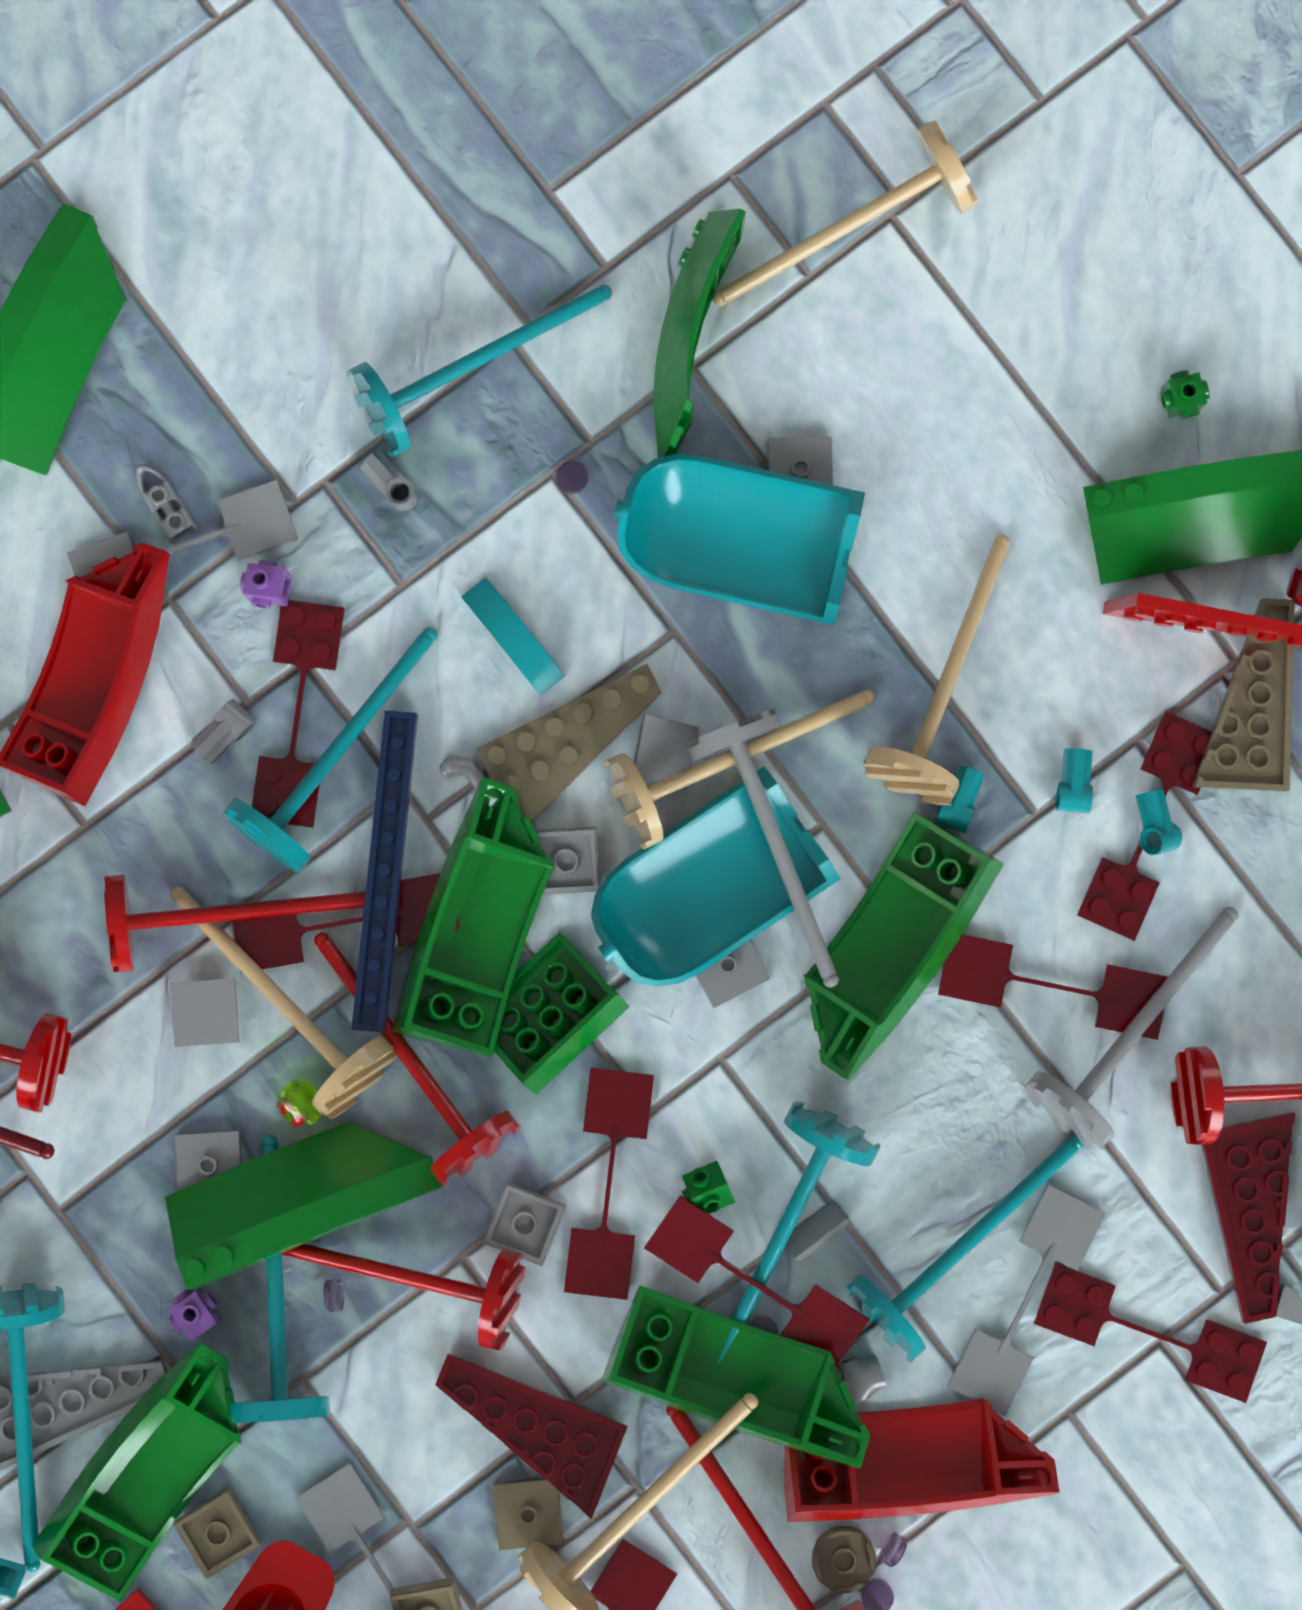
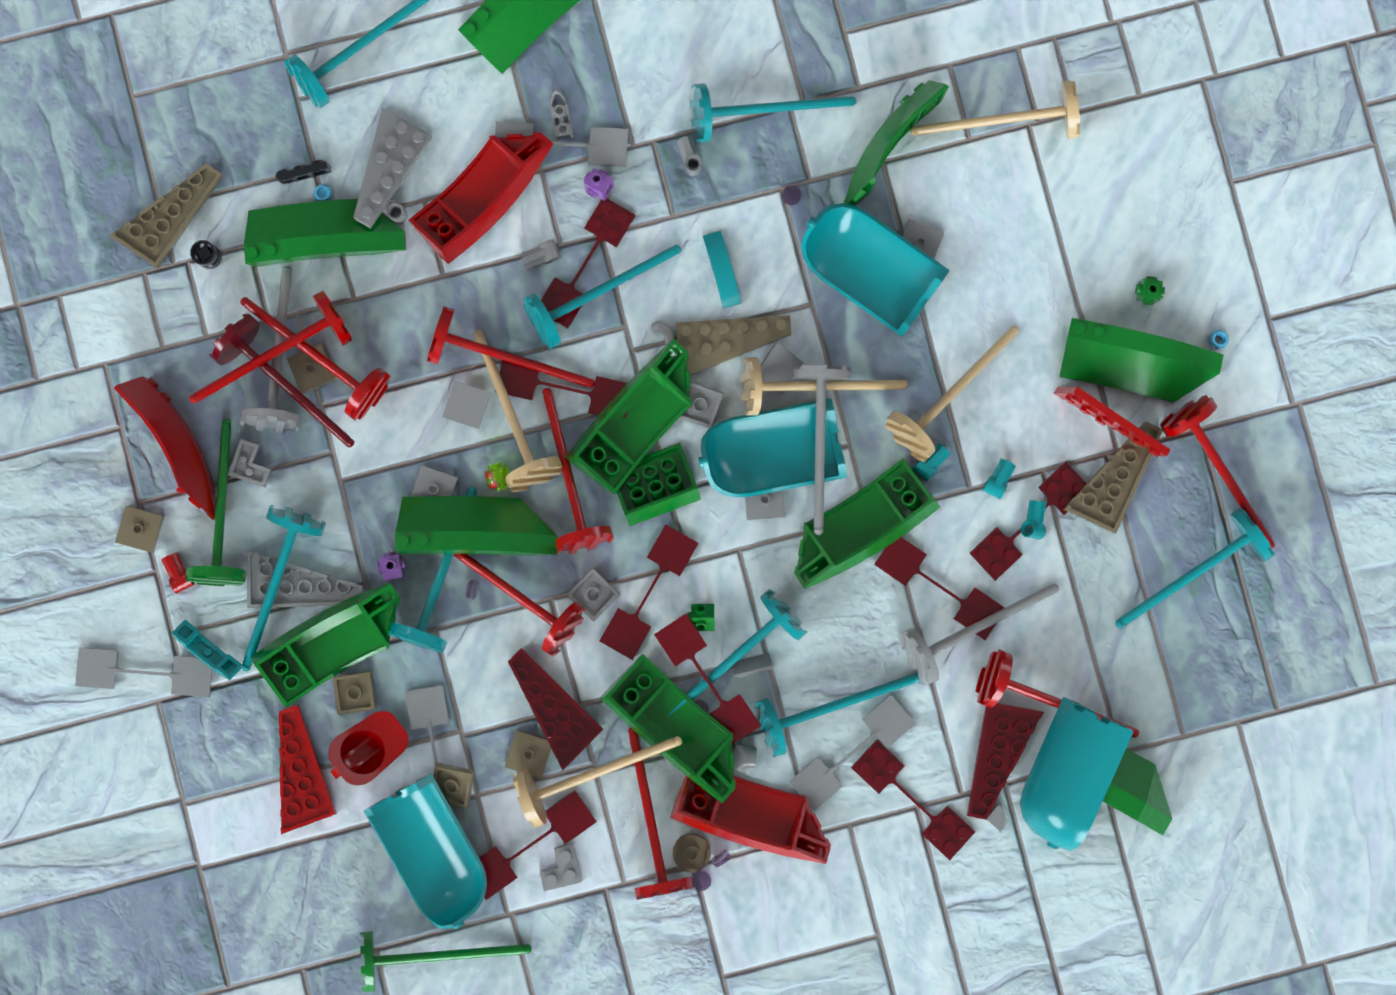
camera: 20 degrees right, 0 degrees up
dark blue plate [351,710,418,1033] -> none

